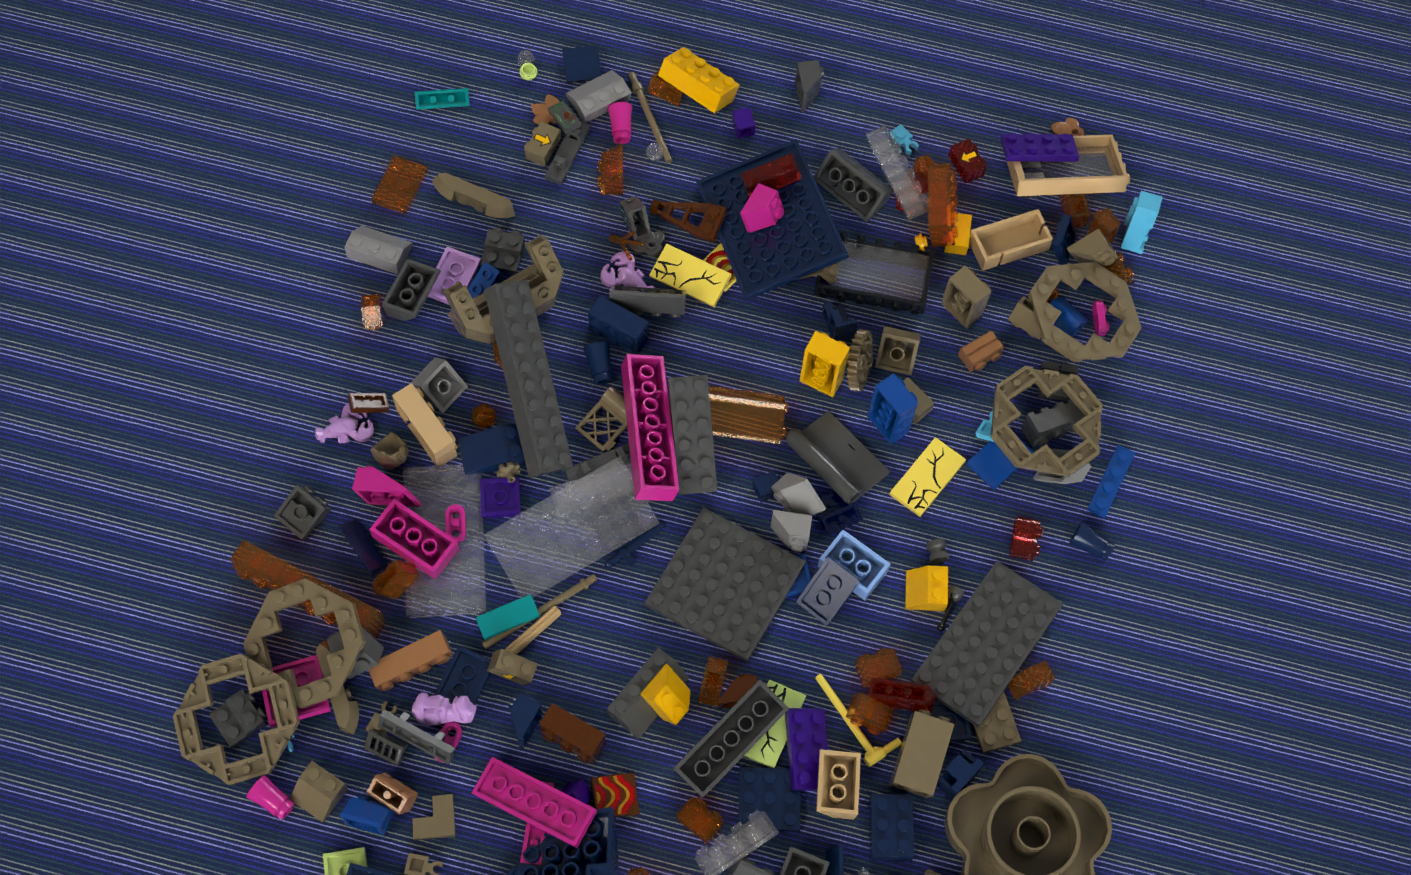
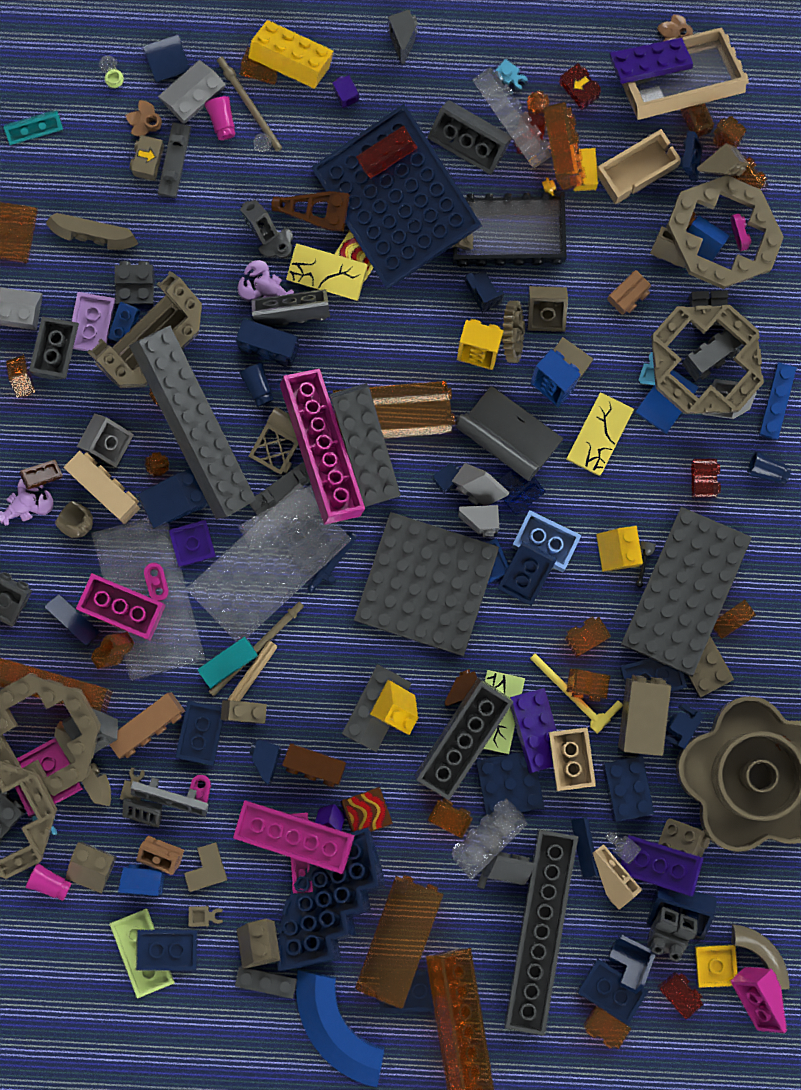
camera: 10 degrees left, 15 degrees up
dark pink slope [352,466,422,507] -> none
lavender animal [412,692,477,726] -> none
dark tan plant [496,462,521,483] -> none
dark grey tile [548,100,581,134] -> none
clear orange slope [597,144,623,195] -> none
clear orange plant [609,231,645,261] -> none
clear orange slope [698,656,729,707] -> none
dark pink slope [740,183,784,233] -> none
clear red brick [868,677,936,713] -> none
dark grey wheel [926,539,949,564] -> none
dark tan brick [941,266,991,329] -> none
medium azure wedge [1121,191,1163,254] -> none

